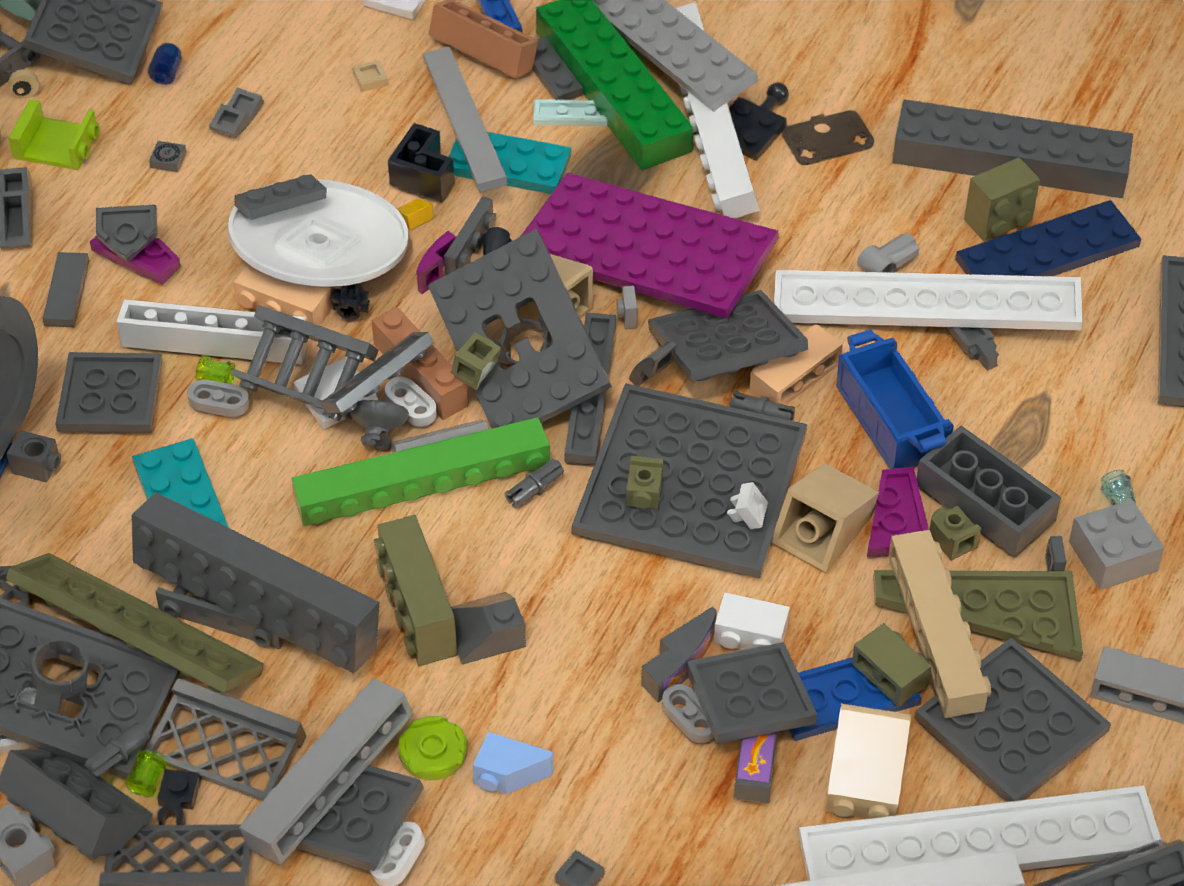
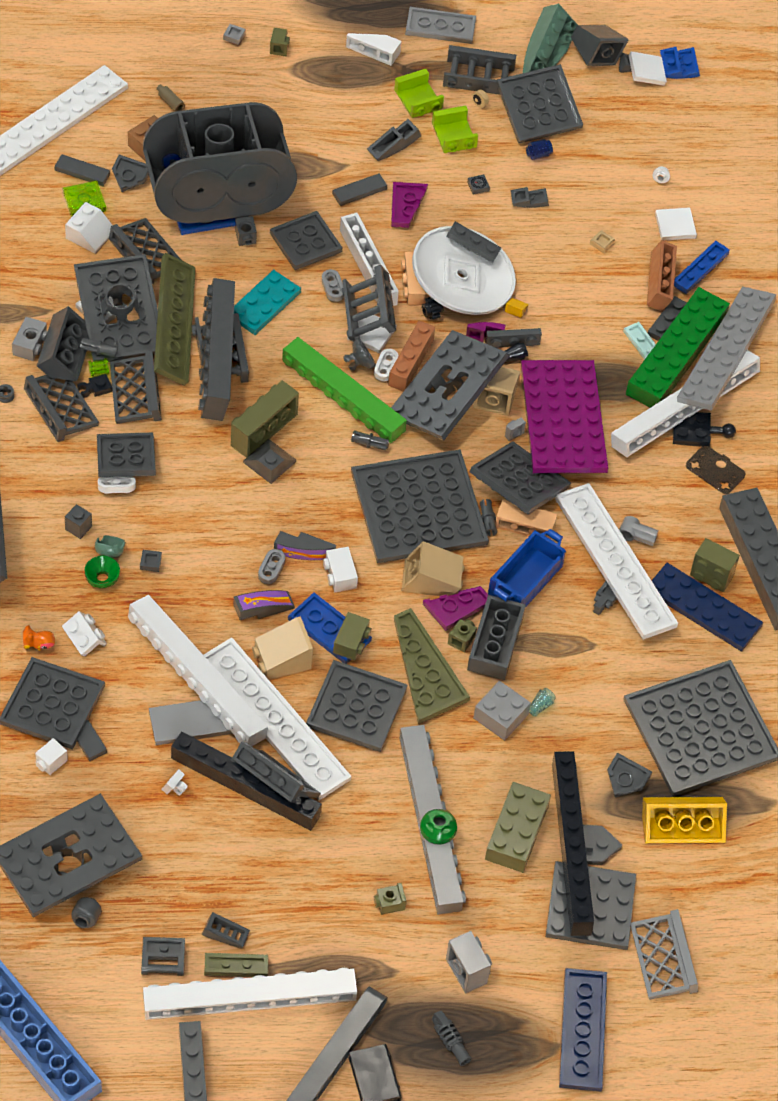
camera: 55 degrees right, 5 degrees up
dark grey plate [96,204,158,263] -> none
clear neon green bush [195,355,235,384] -> none
light grey brick [239,678,413,865] -> none
dark grey plate [321,332,434,415] -> none
black brick [388,123,455,202] -> none
light grey plate [391,419,488,453] -> none
lime tile [398,716,467,780] -> none
light grey tile [423,46,507,192] -> none
teal plate [449,132,571,194] -> none
olive brick [451,332,501,390] -> none
light blue slope [473,732,554,794] -> none
dark grey plate [564,312,616,465] -> none
olive brick [626,455,663,509] -> none
dark grey slope [629,341,677,386] -> none
dark grey plate [686,642,817,744] -> none
white tile [727,482,768,529] -> none
tan brick [888,530,991,718] -> none
dark grey tile [1045,536,1067,571] -> none

